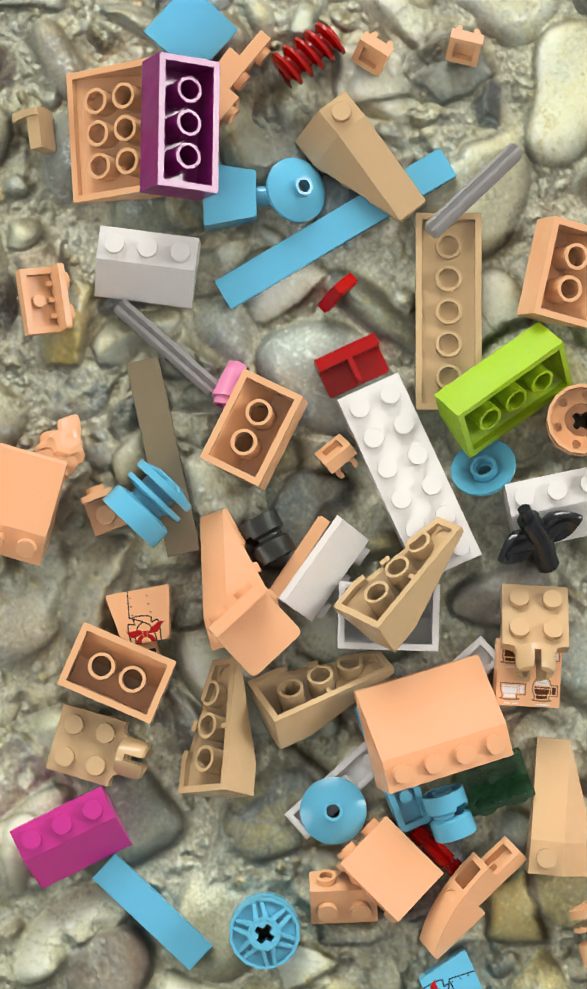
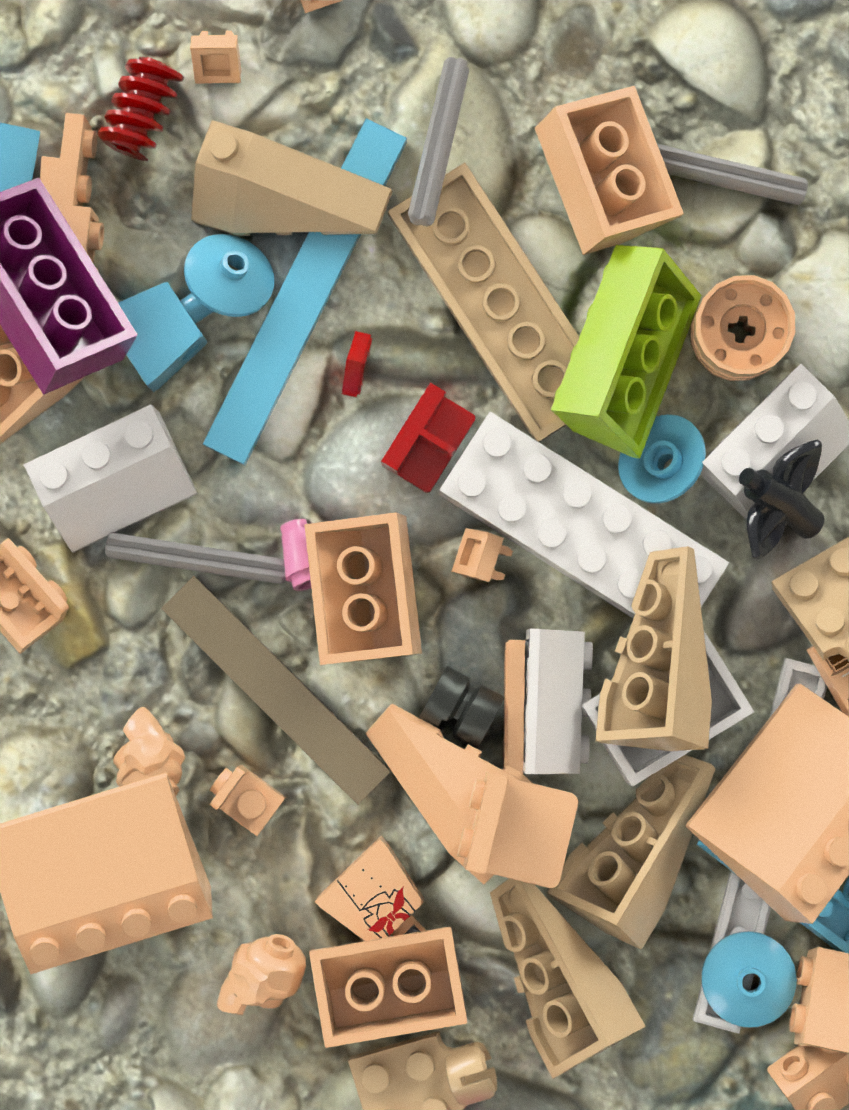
camera: 25 degrees left, 0 degrees up
medium azure wheel [103,459,193,548] -> none
none -> light nougat head [217,934,306,1015]

